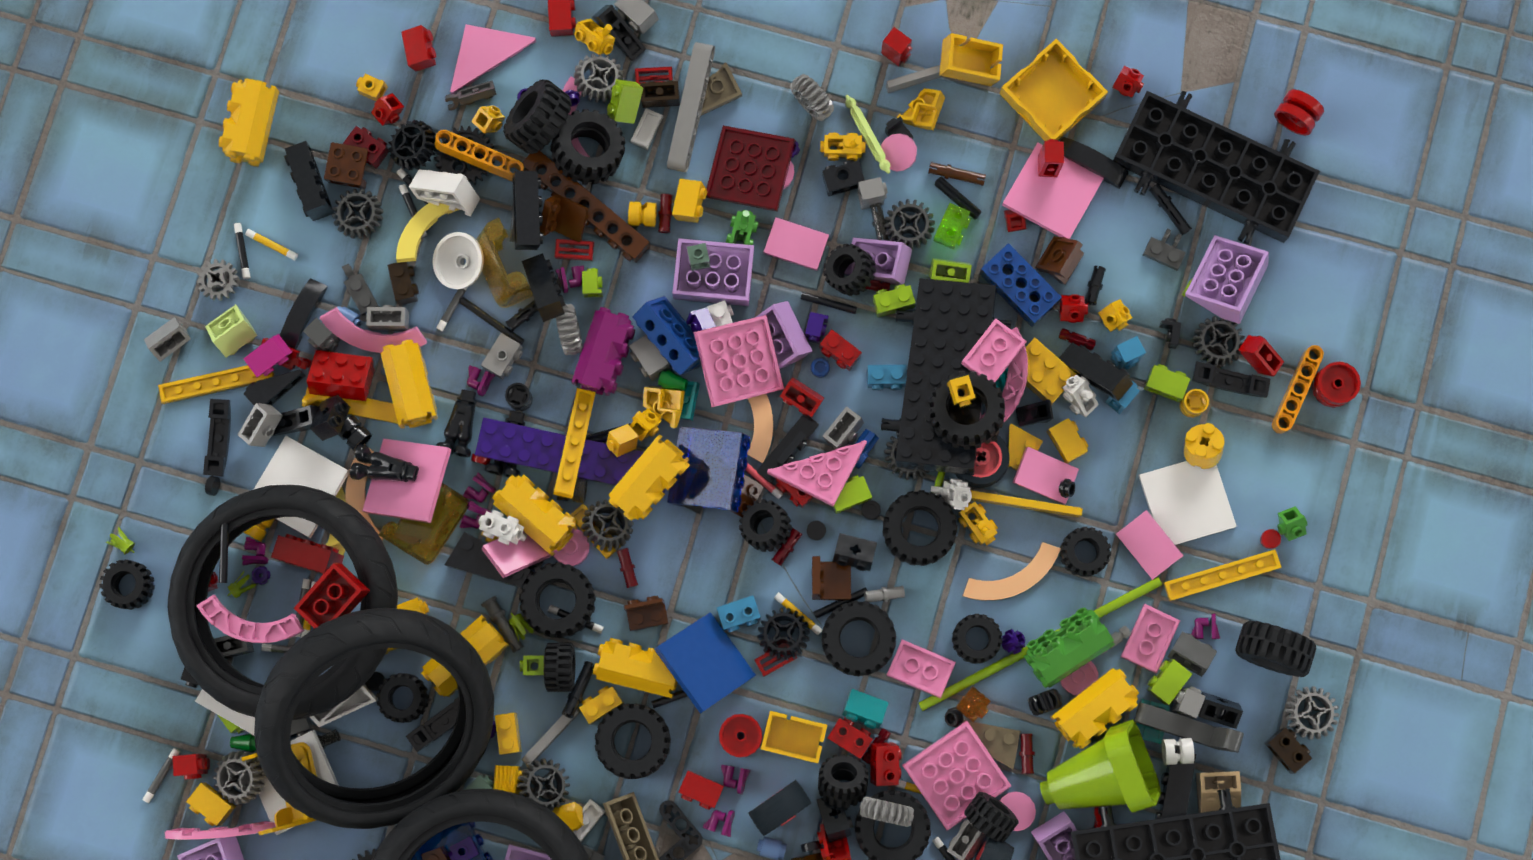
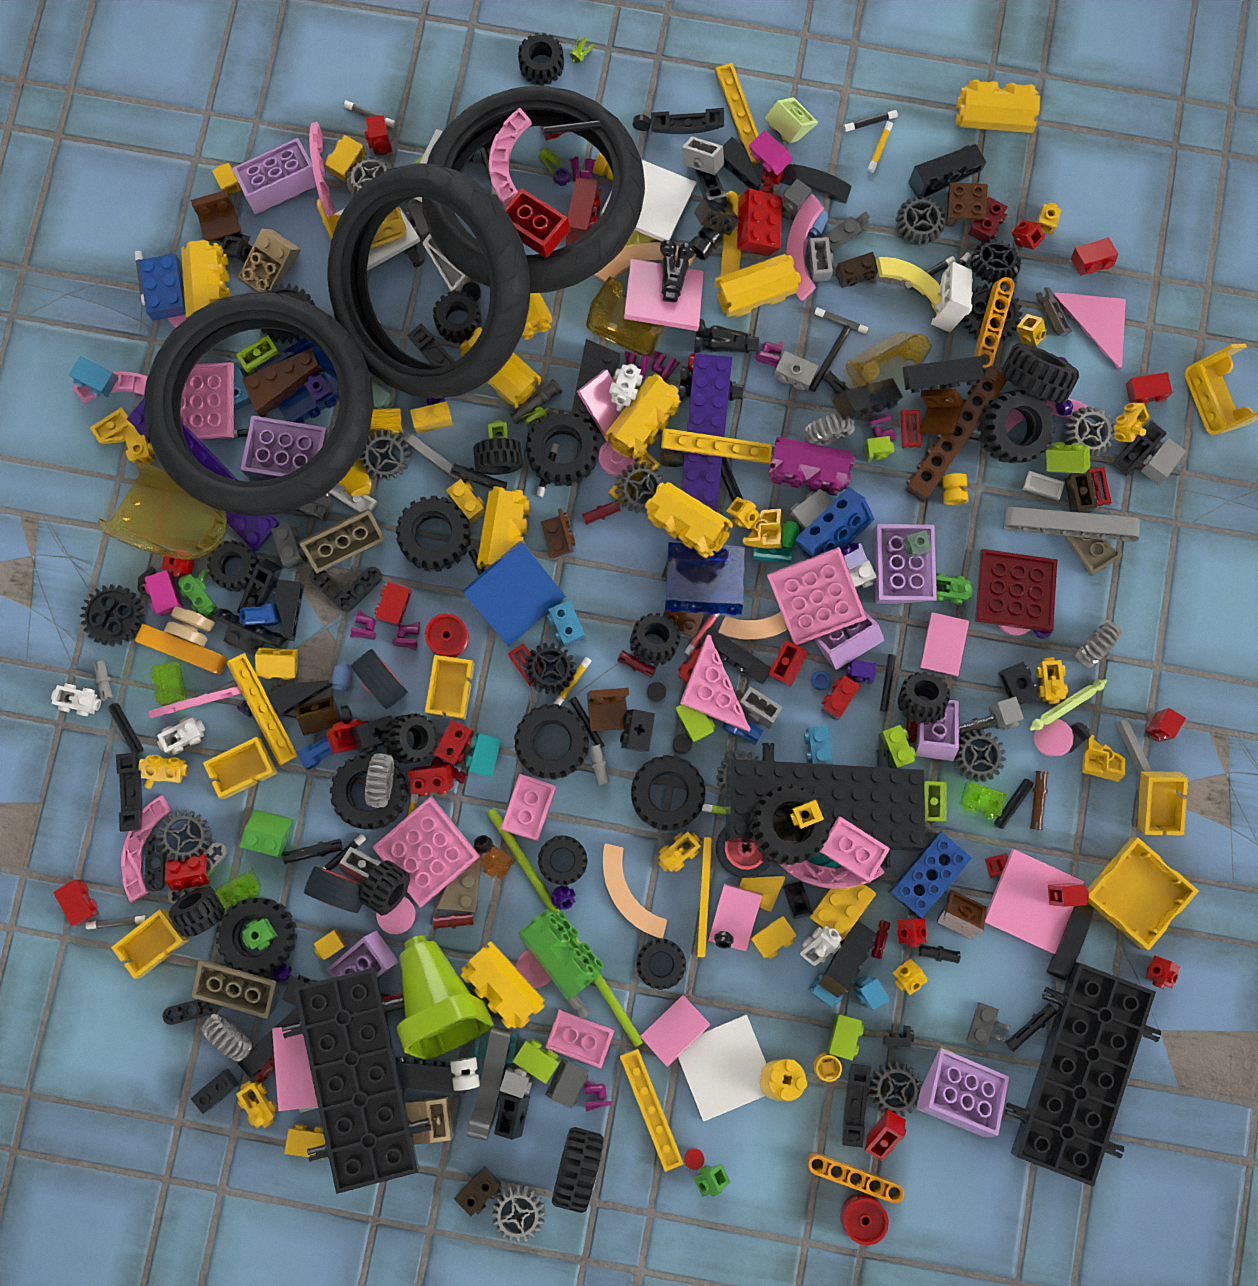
camera: 80 degrees right, 0 degrees up
light grey brick [144,317,191,362] -> none
light grey gear [197,259,240,301] -> none
white dish [433,232,484,289] -> none
black wheel [505,383,533,411] -> none
yellow brick [606,424,639,457] -> none
dark red pin [658,194,673,233] -> none
yellow brick [672,179,707,223] -> none
white brick [931,478,972,510] -> none
black gear [1028,689,1062,716] -> none
red wheel [1274,89,1325,136] -> none

